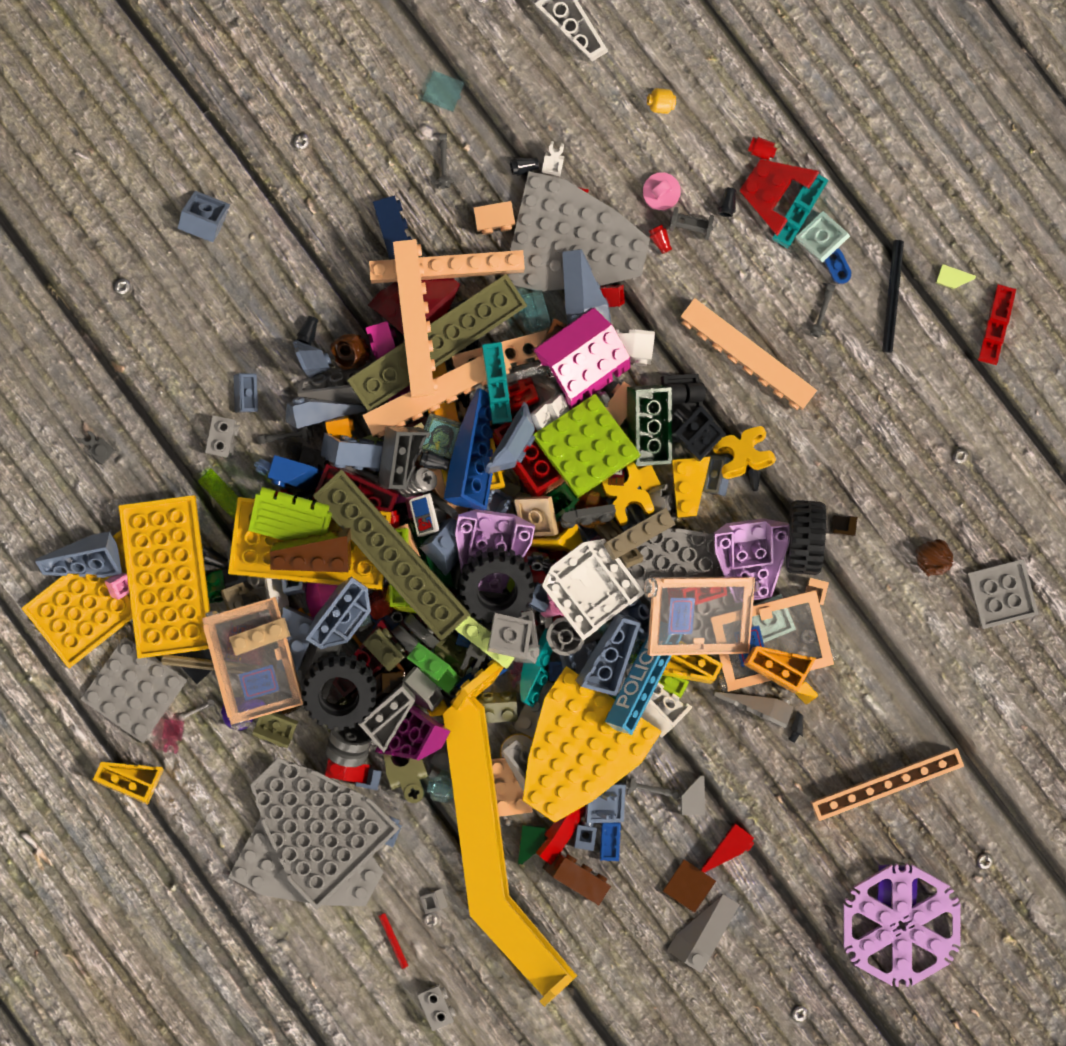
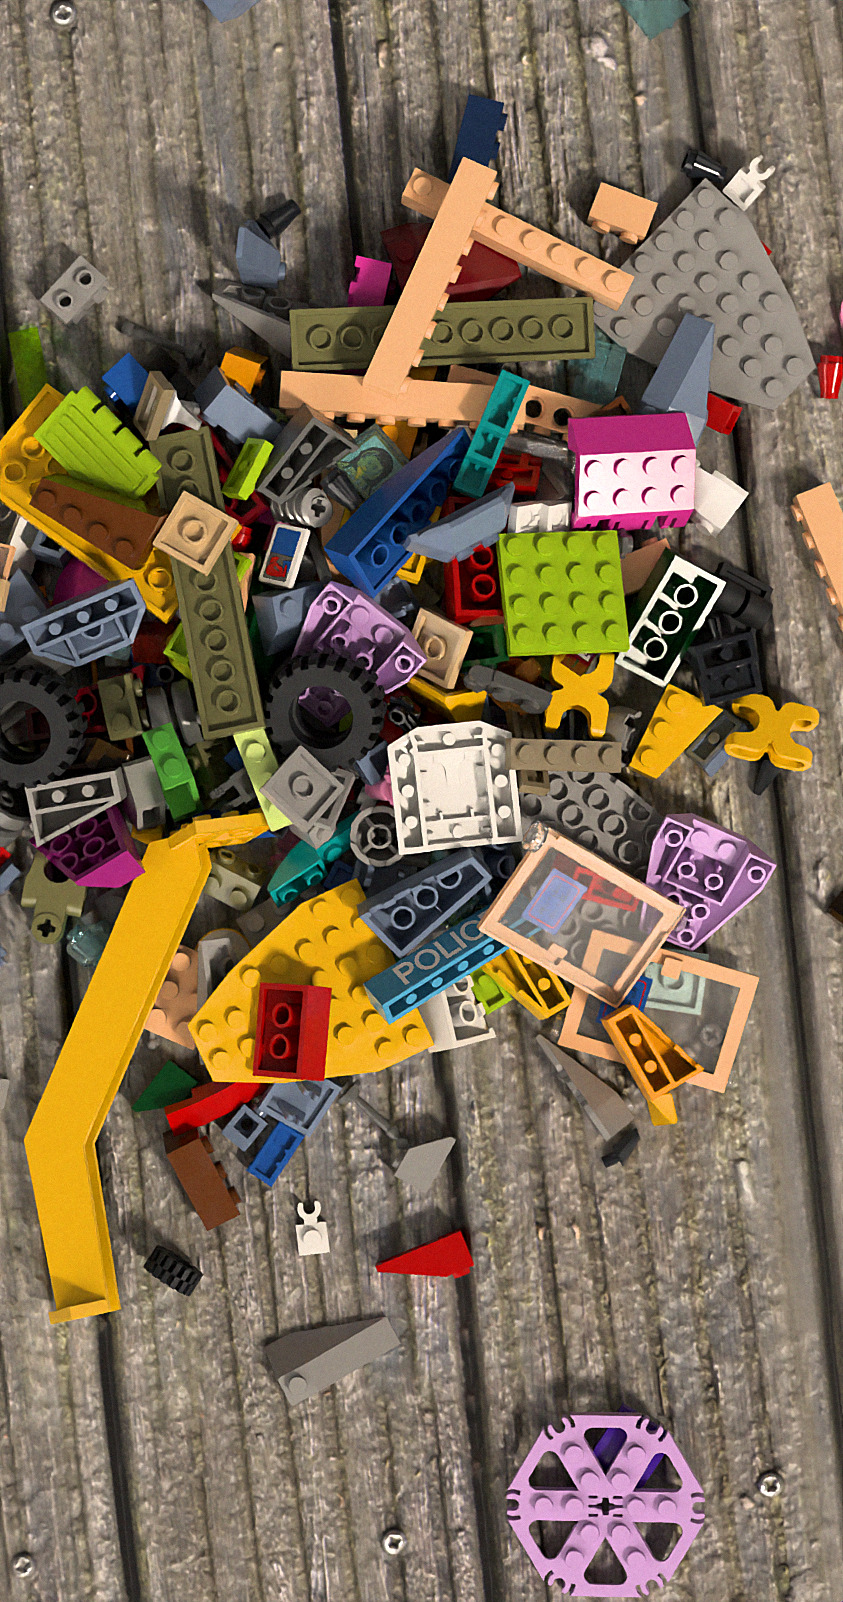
camera: 25 degrees right, 0 degrees up
sand blue slope [233,373,258,413] -> none
light blue plate [254,459,271,476] -> none
sand blue wedge [285,397,367,428] -> none
reddish brown hair [330,334,371,370] -> none
dark grey piece [435,133,454,189] -> none
yellow brick [637,465,661,492] -> none
reddish brown tile [663,859,716,913] -> none
black tyre [786,500,827,575] -> none
light nougat panel [805,578,829,605] -> none
light nougat brick [810,748,964,821] -> none
none -> dark tan piece [133,371,202,441]
none -> black tyre [144,1245,203,1296]
none -> tan plate [152,491,239,576]
none -> lime plate [222,438,274,500]
none -> red slope [252,982,332,1081]
none -> white plate [296,1200,330,1256]

